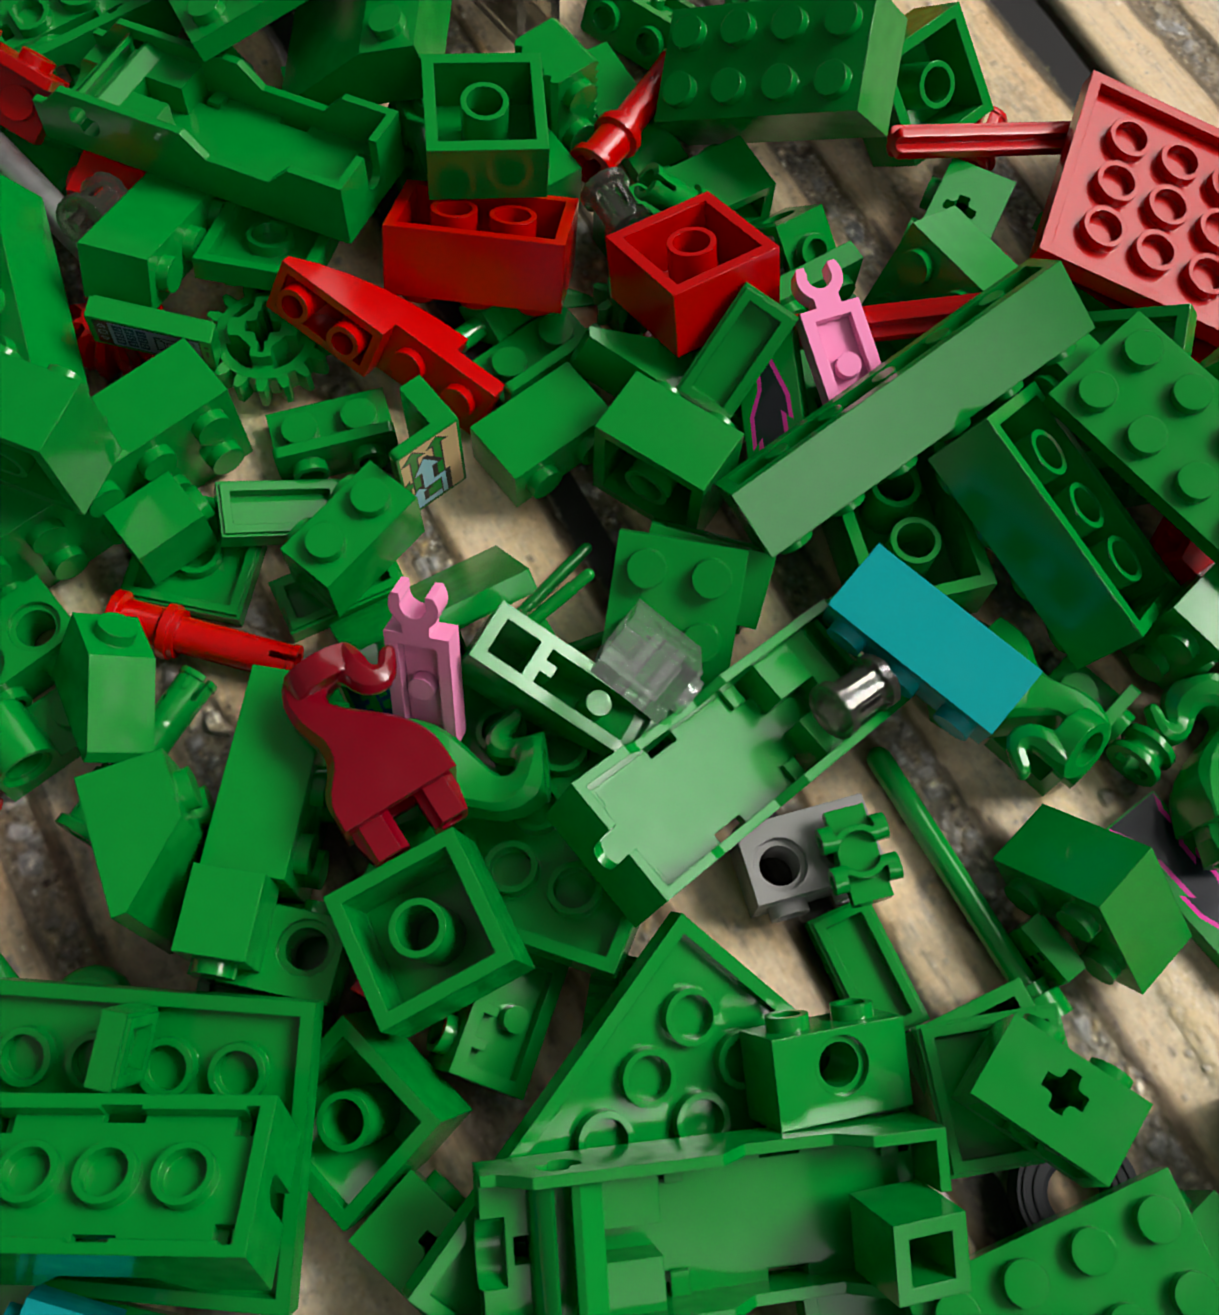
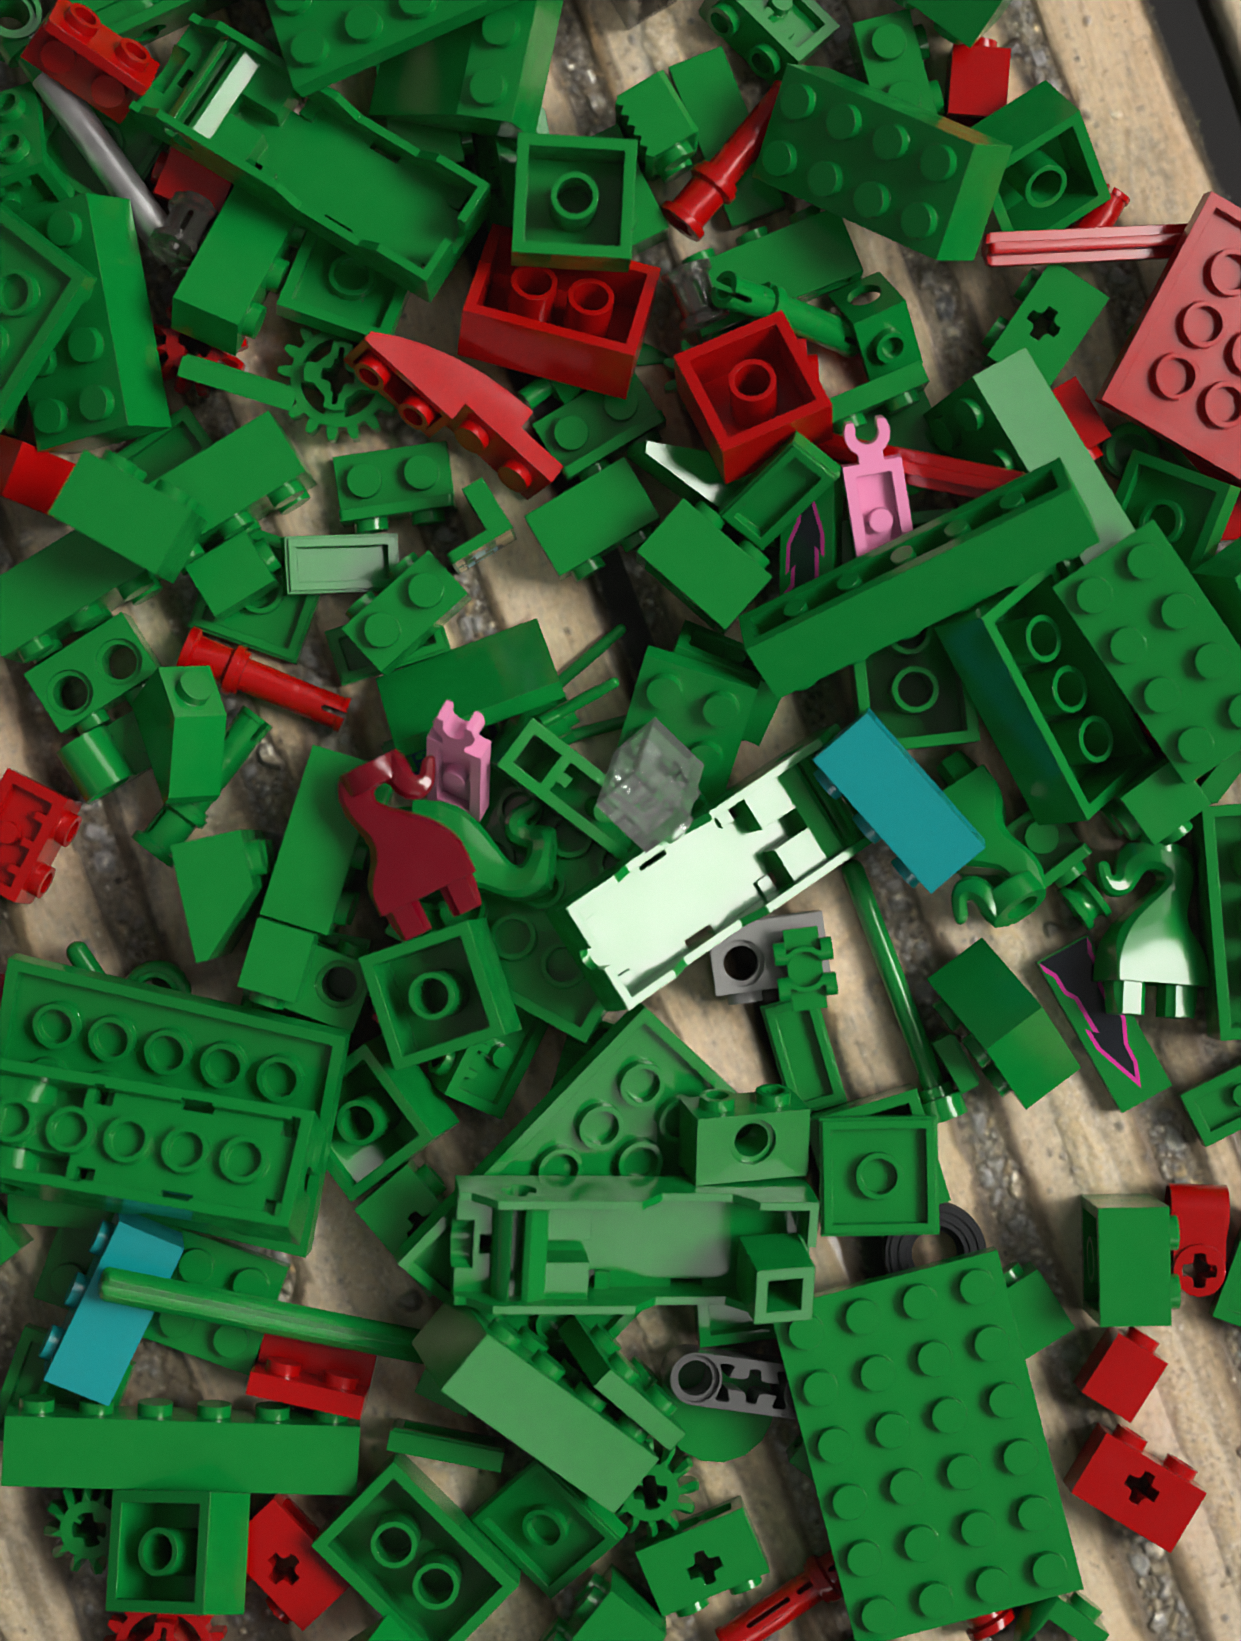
camera: 15 degrees right, 20 degrees up
green tile [84,1002,160,1093] -> none
clear smoke bush [809,653,901,740] -> none
green brick [951,1013,1153,1188] -> none

